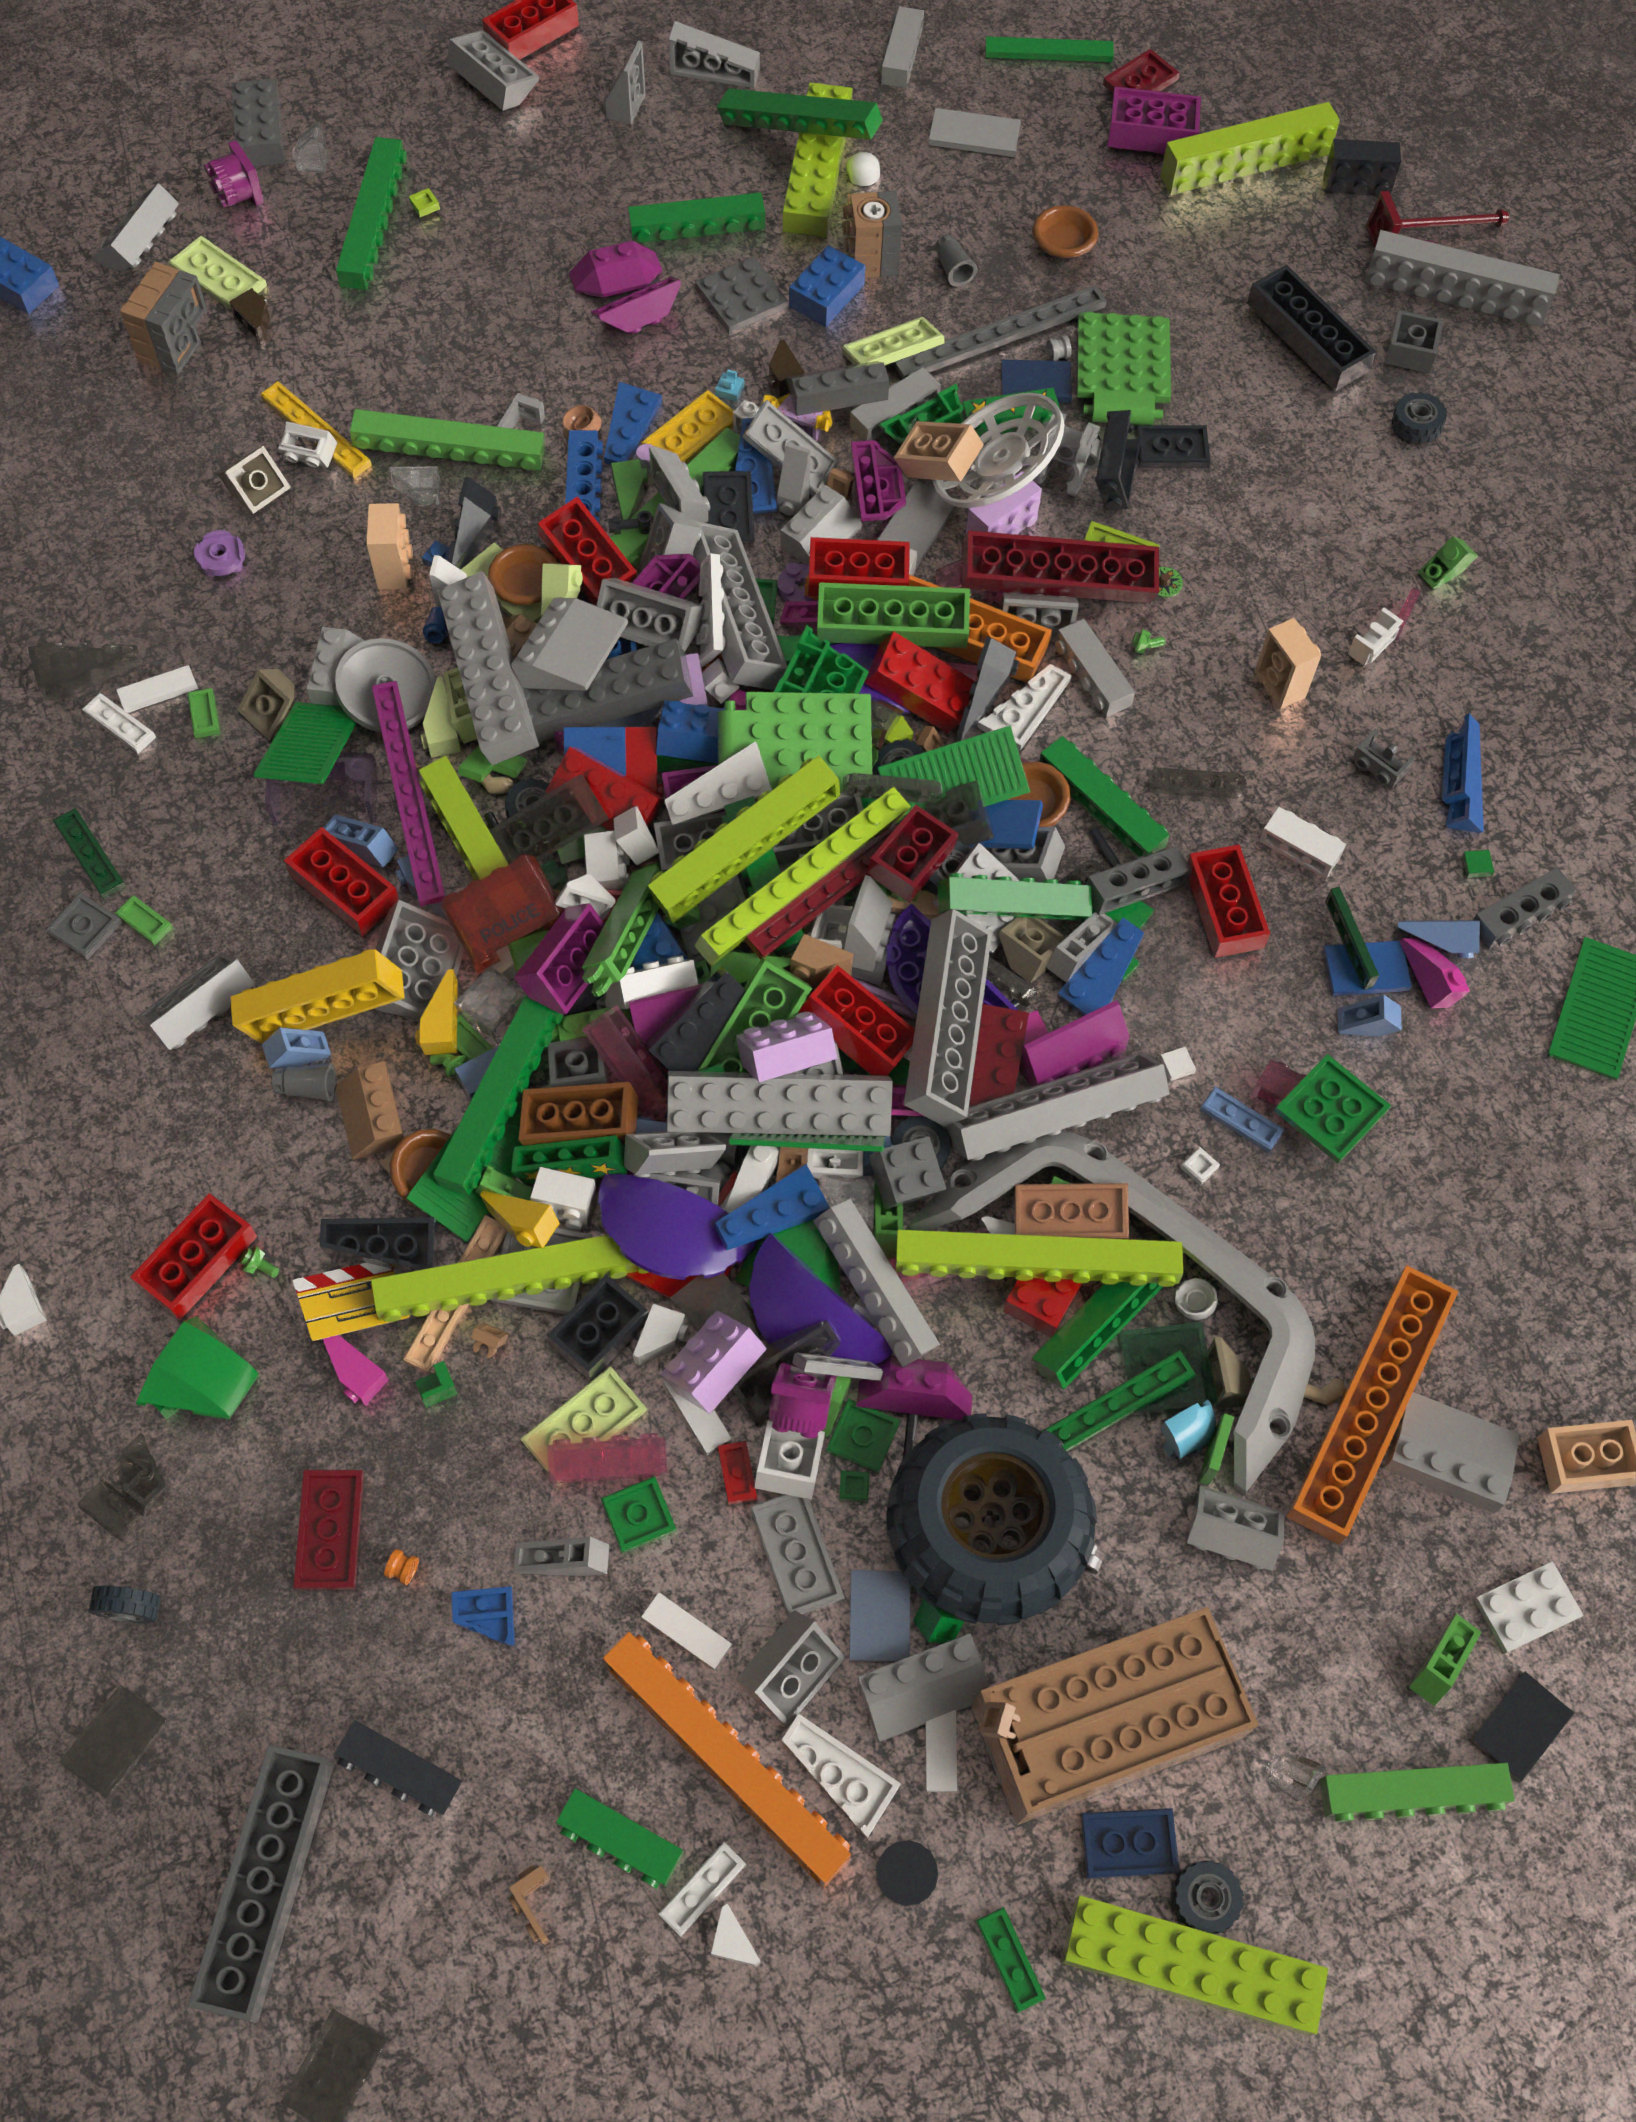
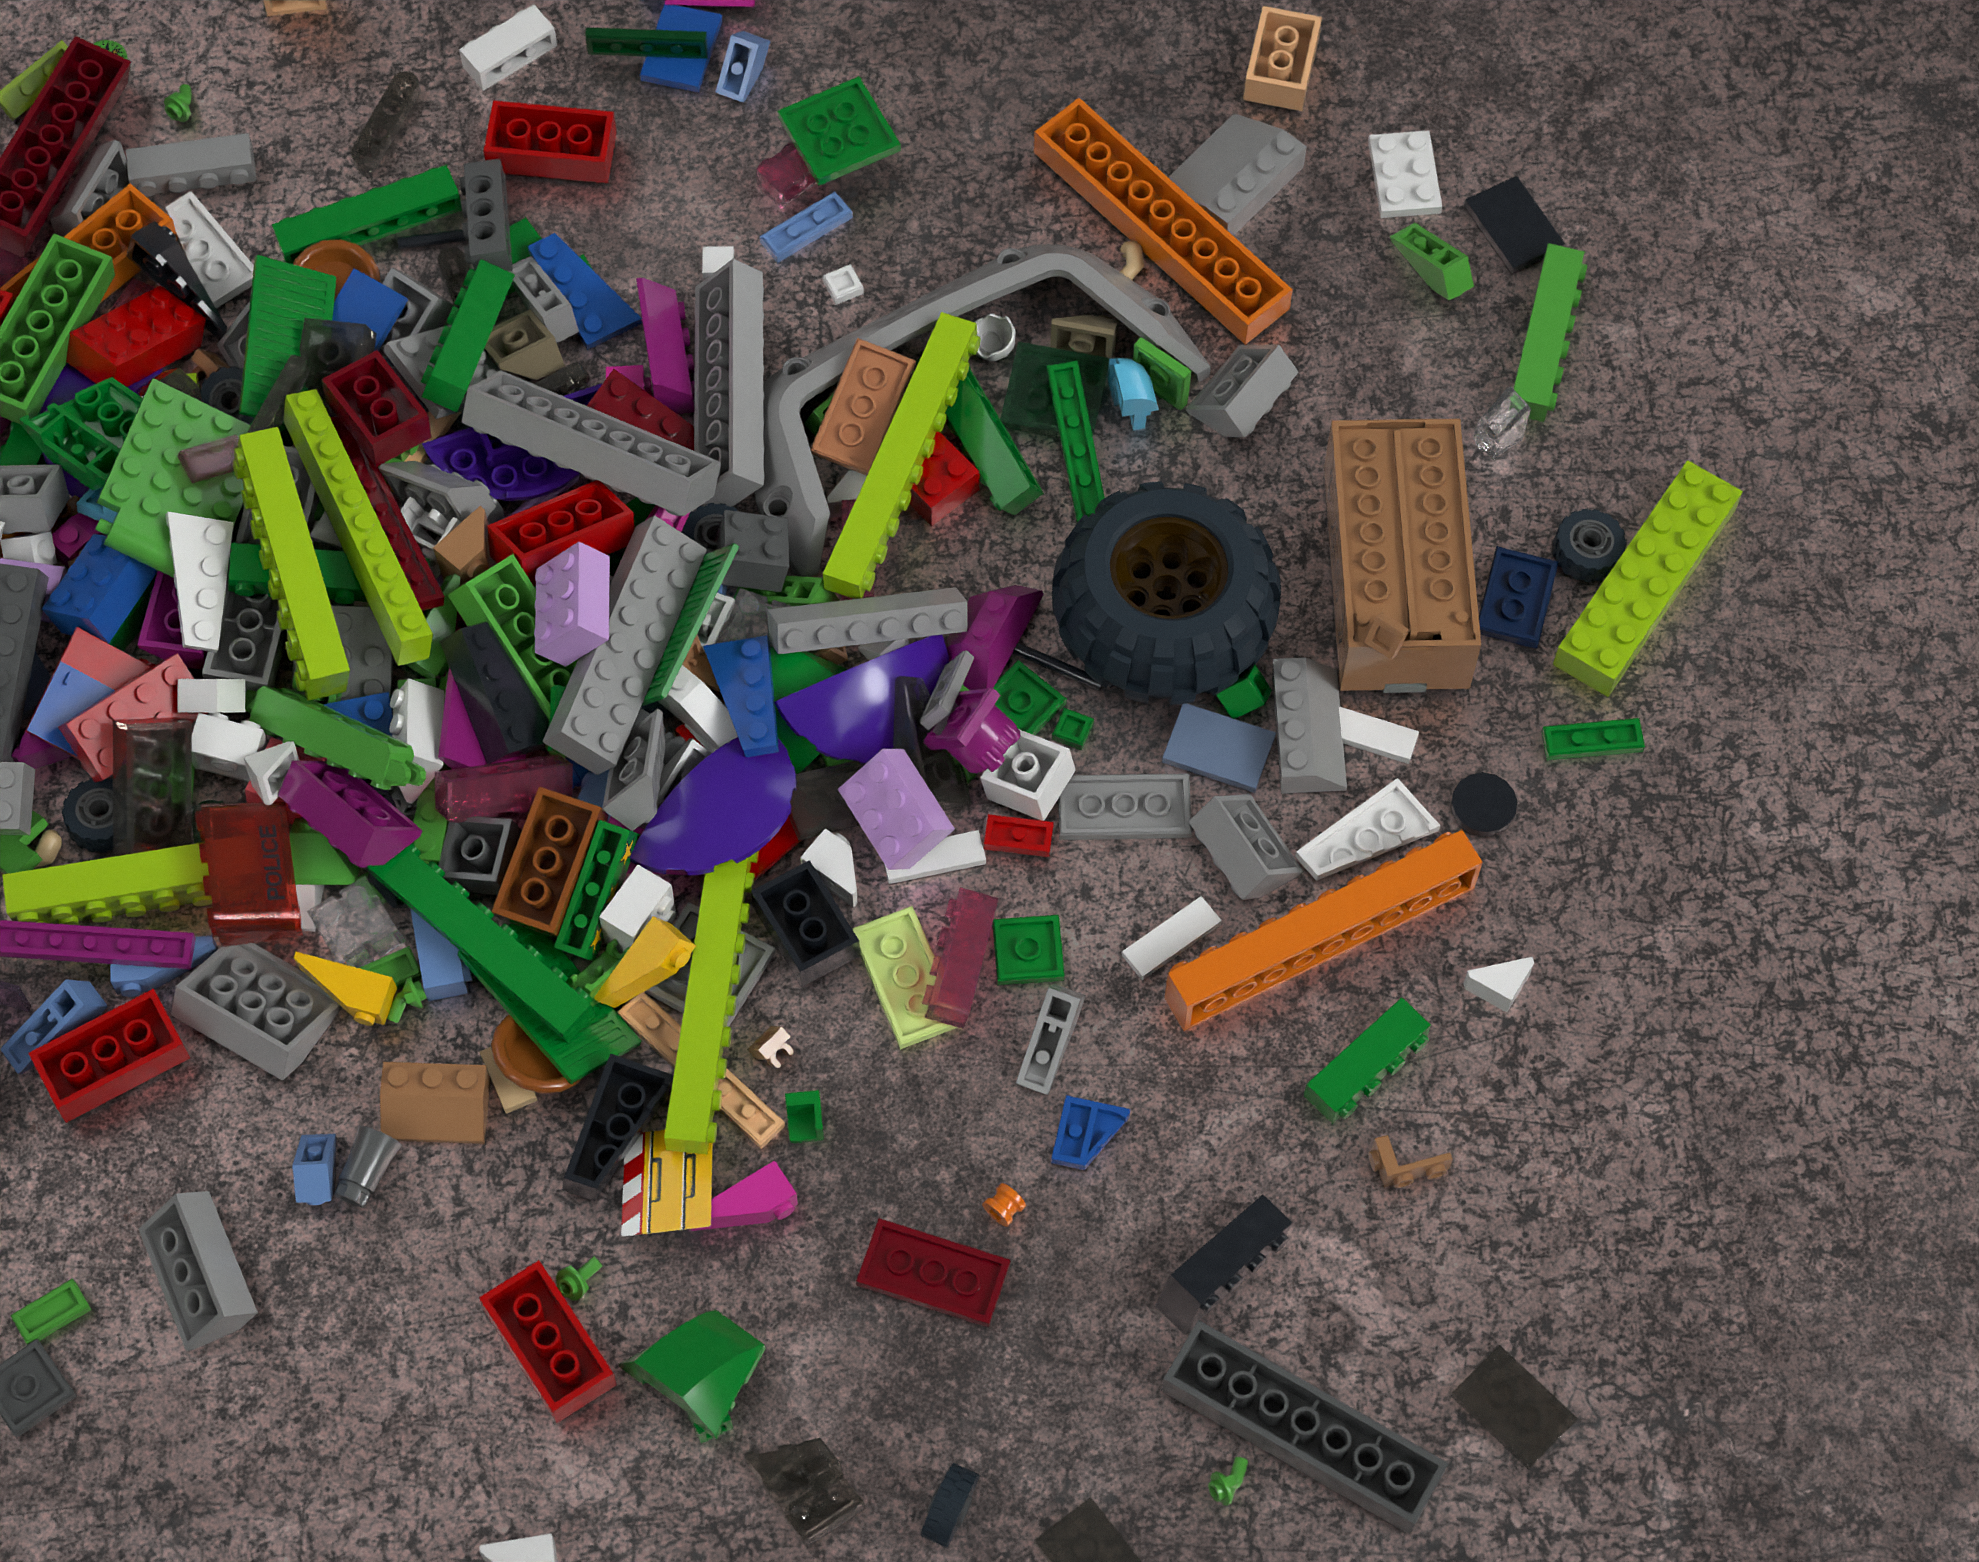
camera: 70 degrees left, 0 degrees up
yellow brick [231,949,405,1044] -> none
white tile [658,1842,746,1937] -> none
none -> tile [177,435,239,483]
none -> bright green plate [1208,1457,1248,1506]

